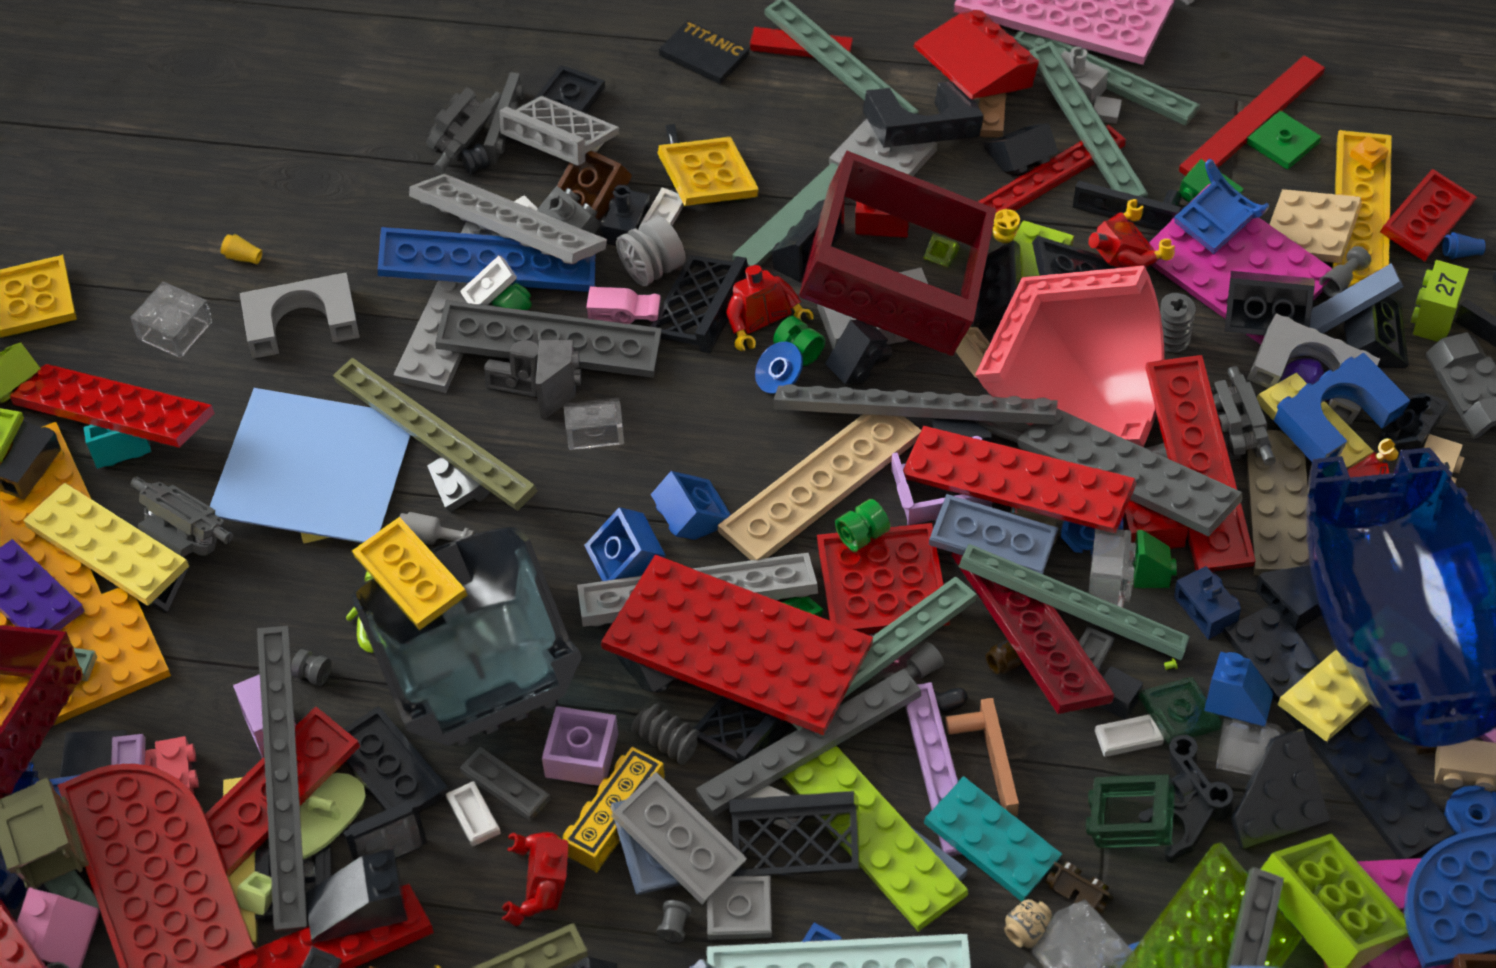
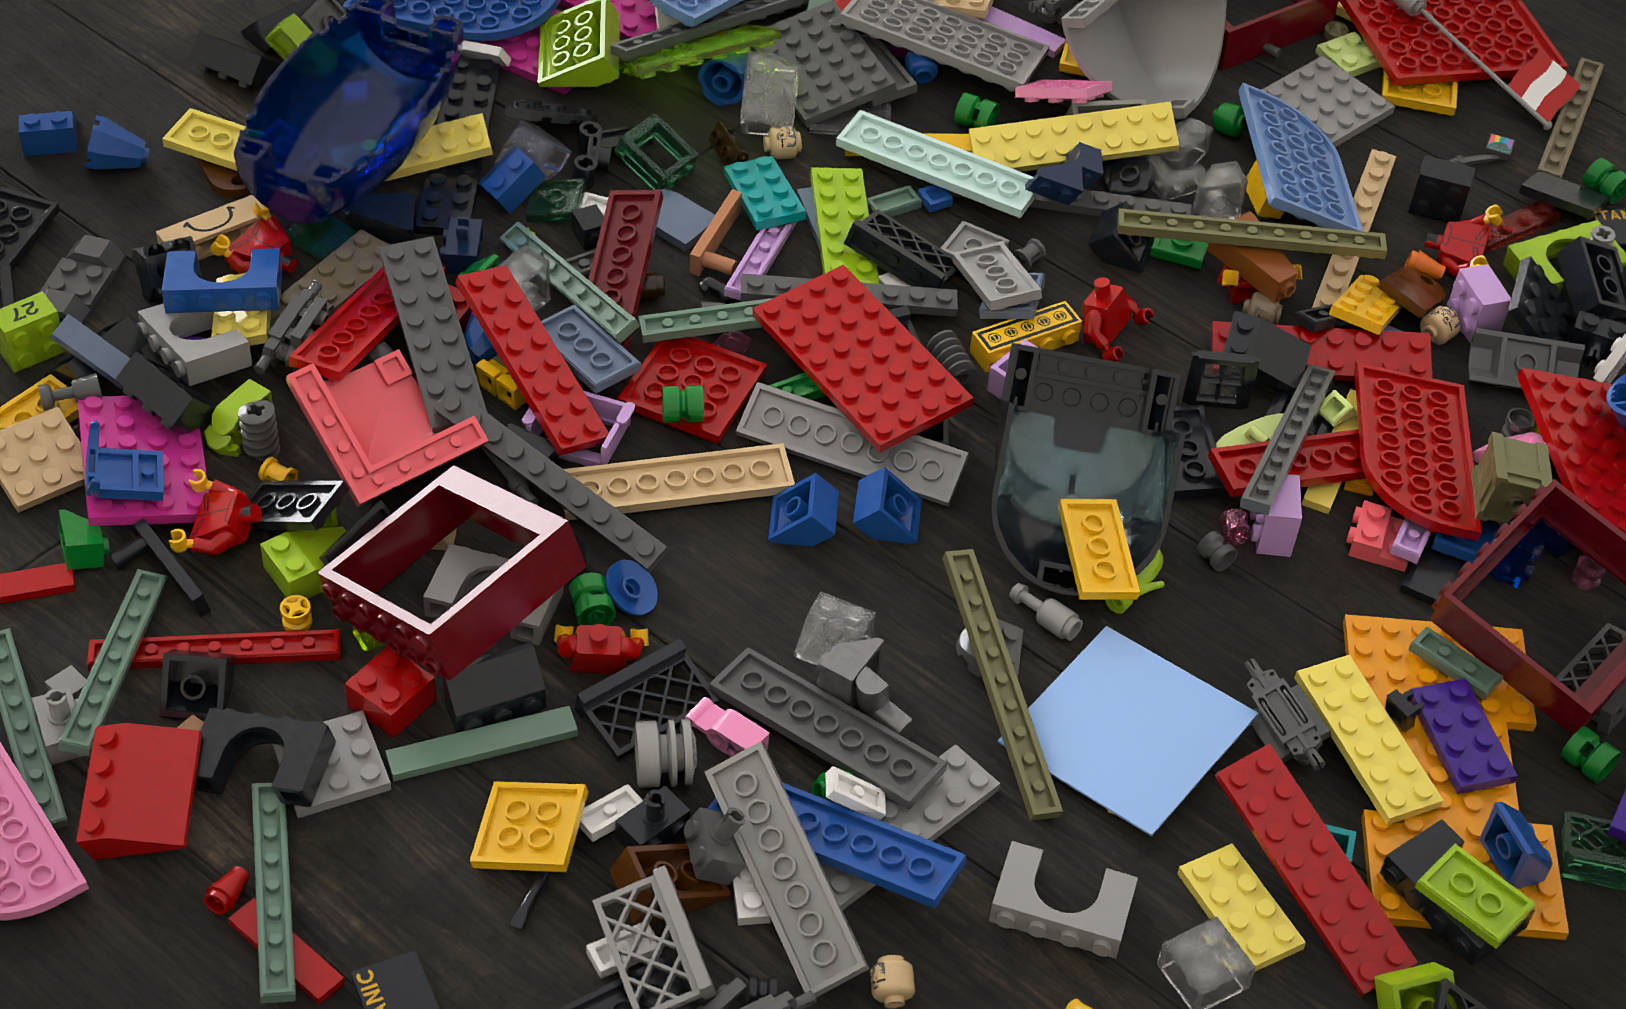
camera: 155 degrees left, 5 degrees down
none -> lime piece [204,379,273,457]
none -> red cone [204,866,250,915]
none -> white tile [456,40,511,67]
none -> sand blue tile [655,189,715,252]
none -> sand green tile [867,185,922,222]
none -> tan head [870,955,915,1008]
none -> light yellow plate [1177,843,1306,974]
none -> clear pink wheel [1219,509,1251,545]
none -> black tile [1385,689,1424,733]

